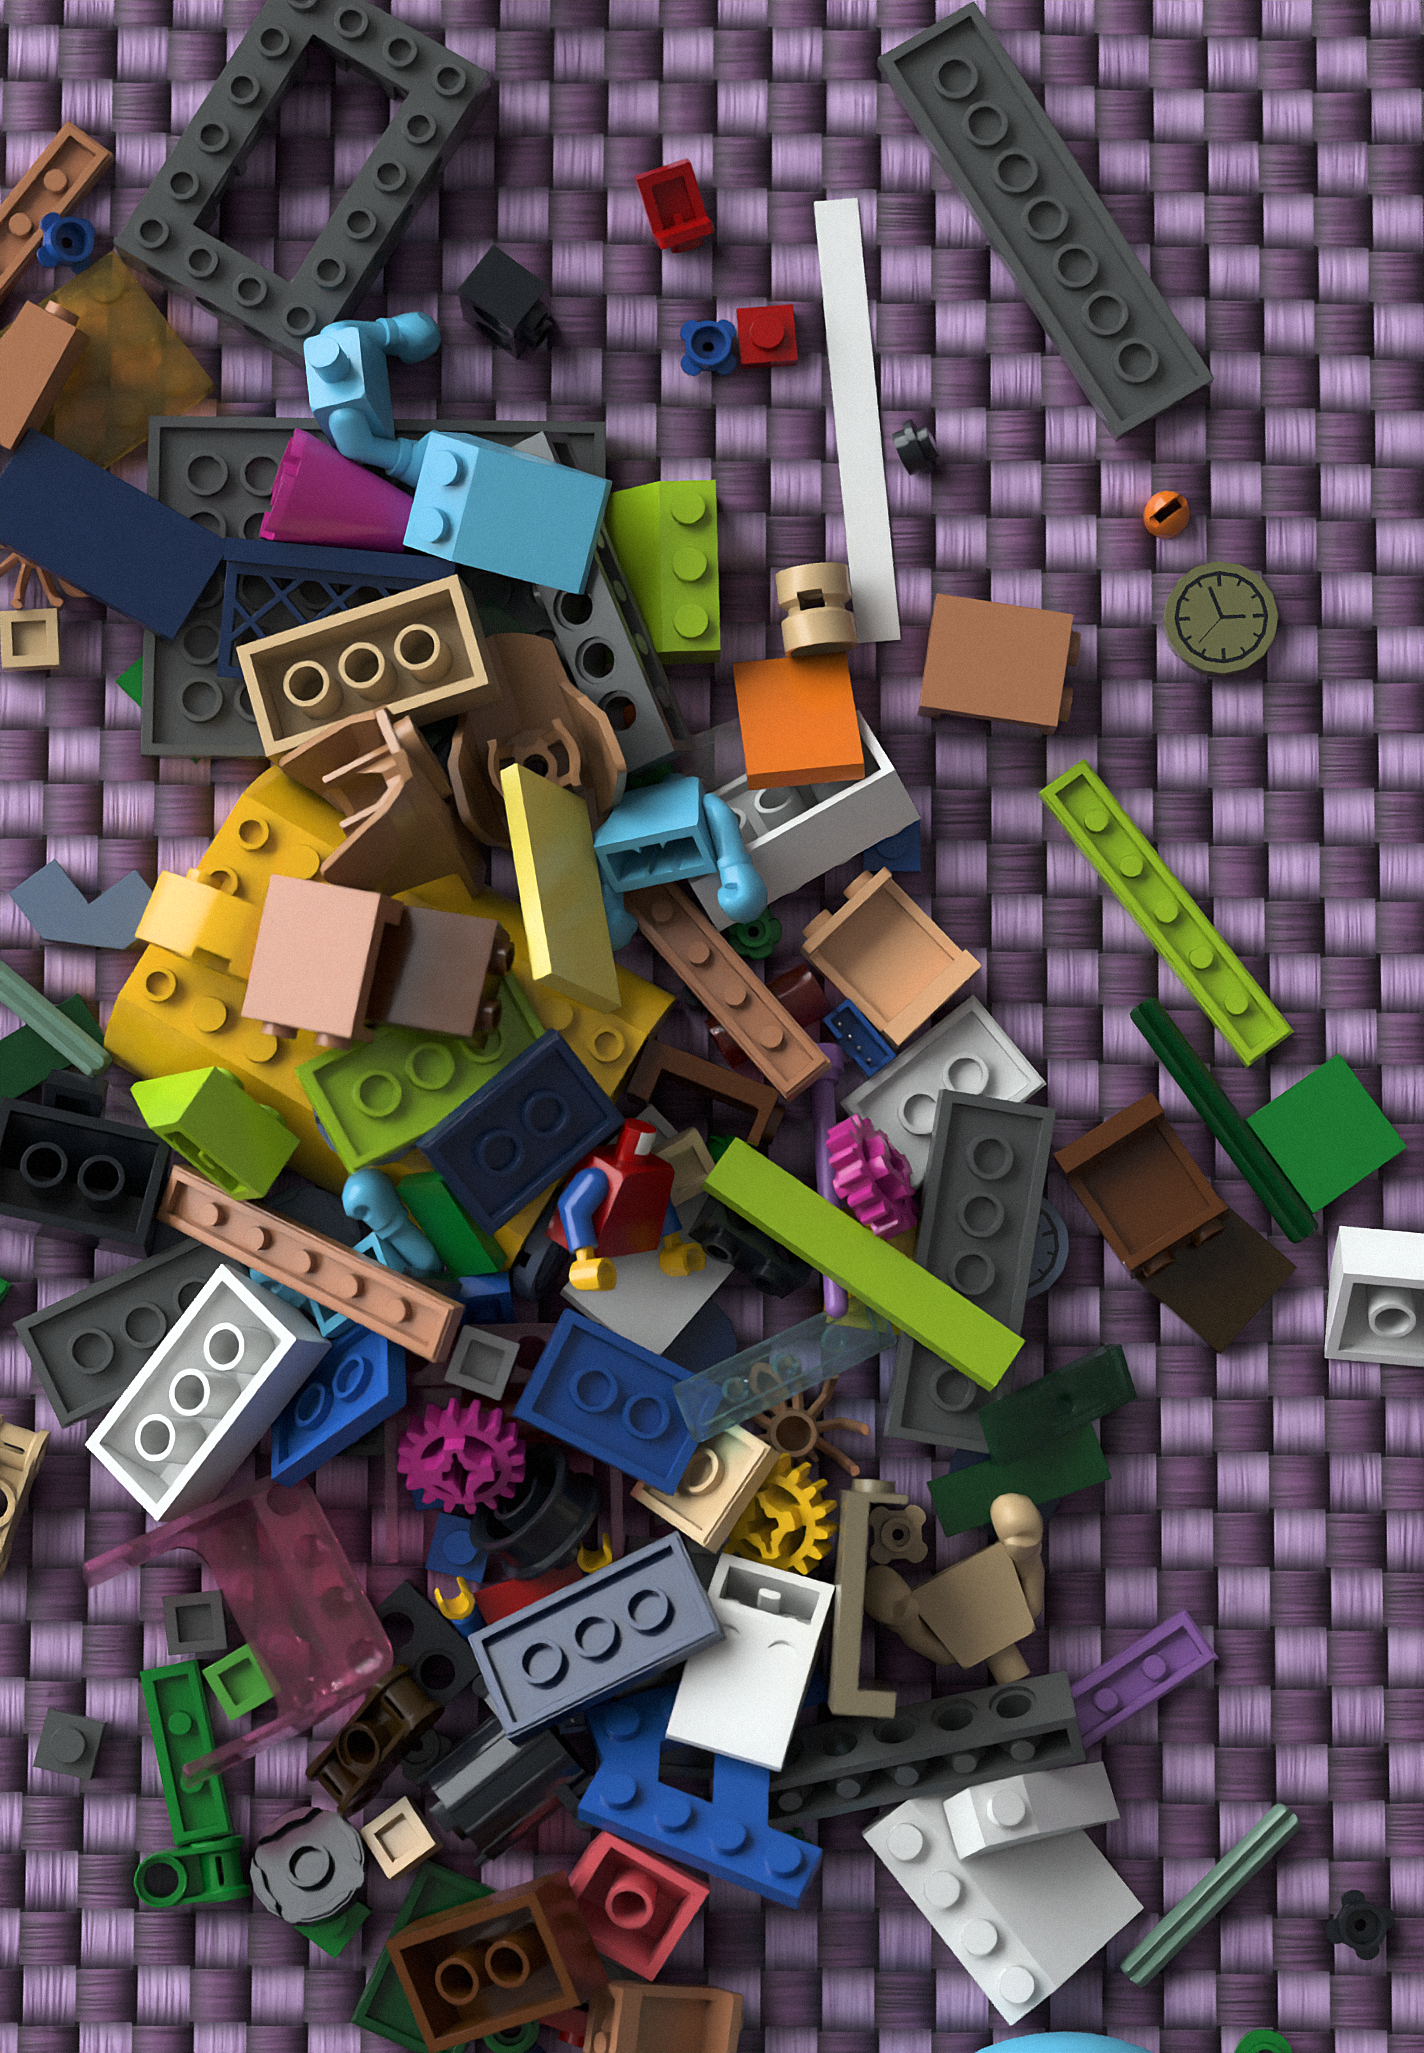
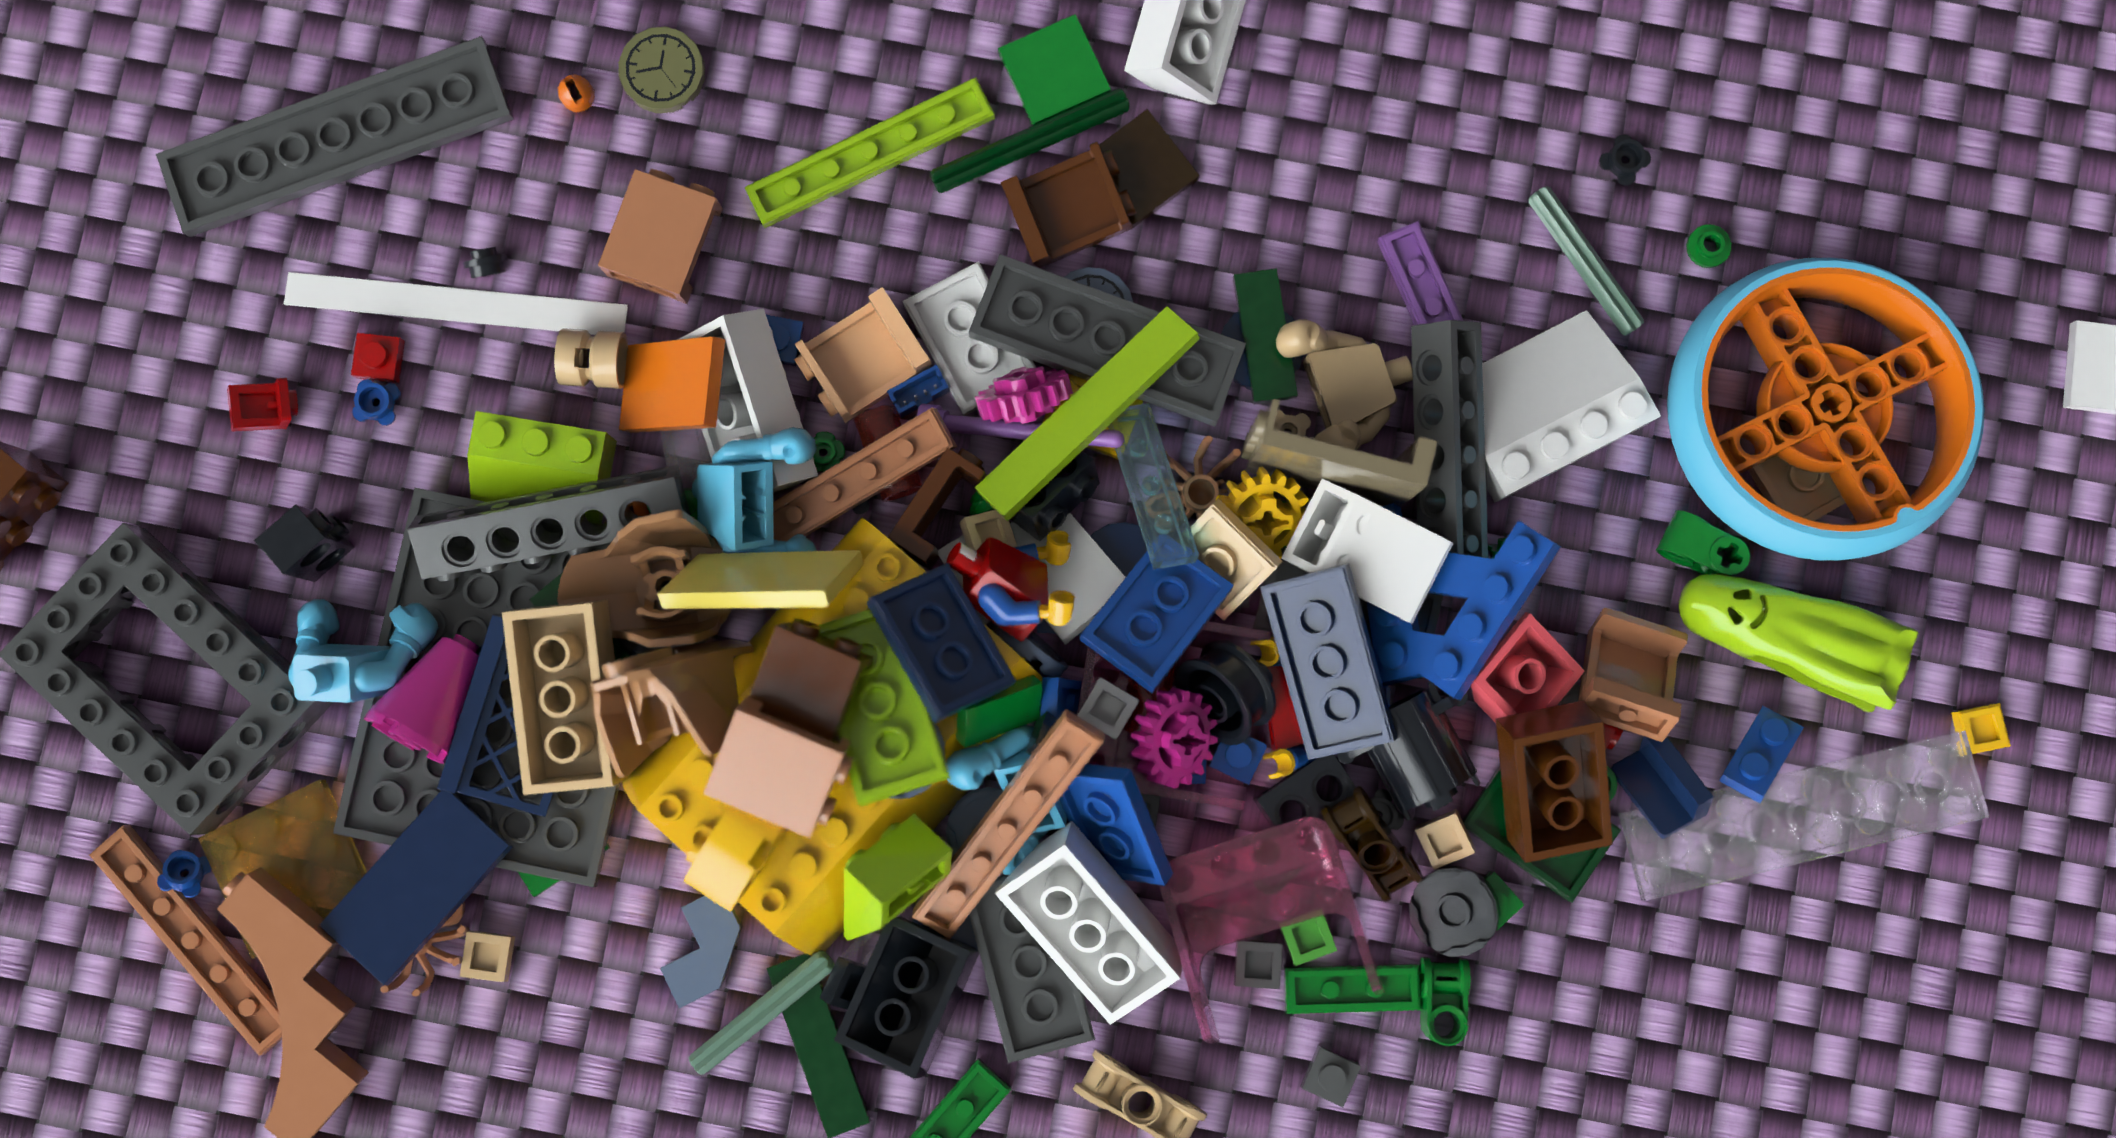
camera: 75 degrees left, 0 degrees up
medium azure slope [403,431,613,595] -> none
white slope [942,1761,1120,1860] -> none
clear green tile [977,1343,1137,1467] -> none

